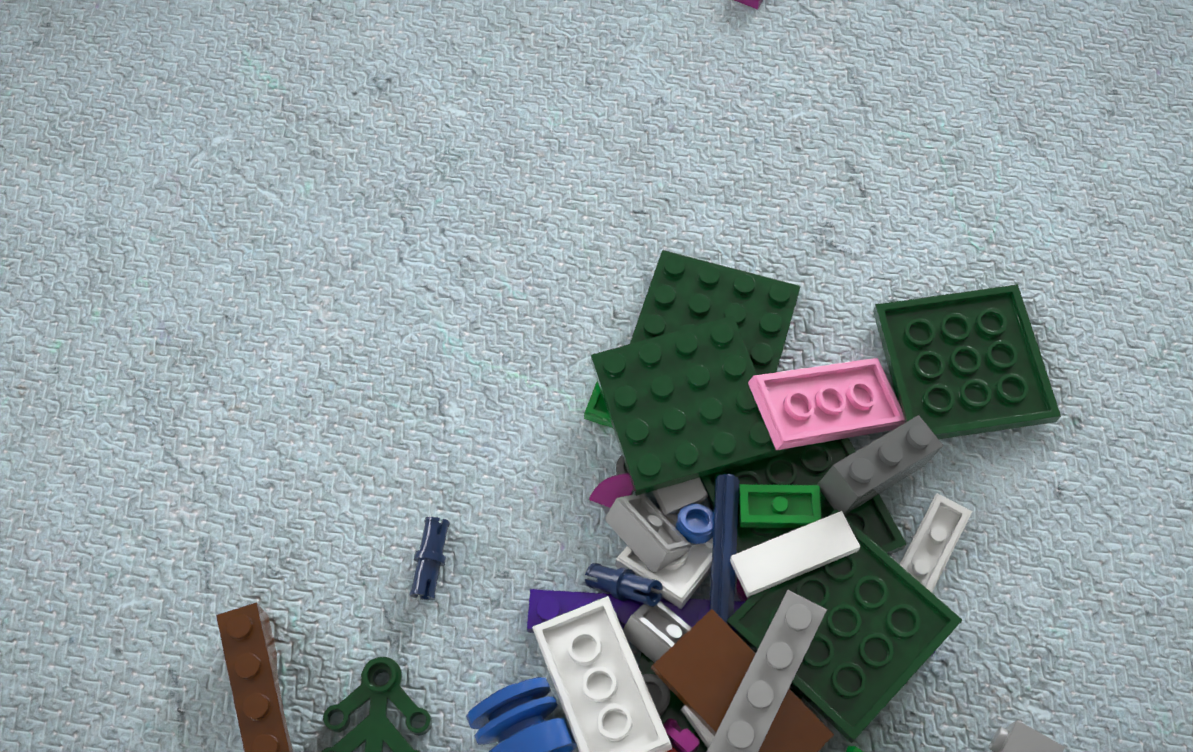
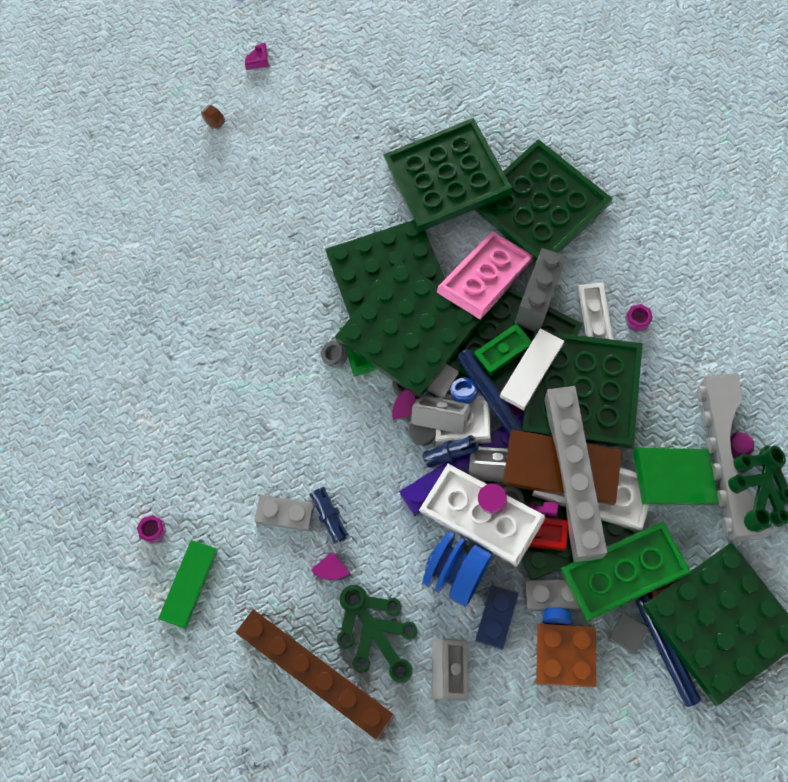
camera: 30 degrees left, 5 degrees up
none -> magenta tile [137,515,166,544]
none -> green tile [158,540,218,629]
none -> reddish brown tile [201,105,225,129]
none -> light grey plate [254,495,315,532]
none -> magenta tile [311,552,351,581]
none -> dark grey tile [321,340,348,368]
none -> dark green plate [383,117,513,232]
none -> dark grey tile [409,423,436,446]
none -> magenta tile [478,484,507,514]
none -> magenta tile [625,304,653,332]

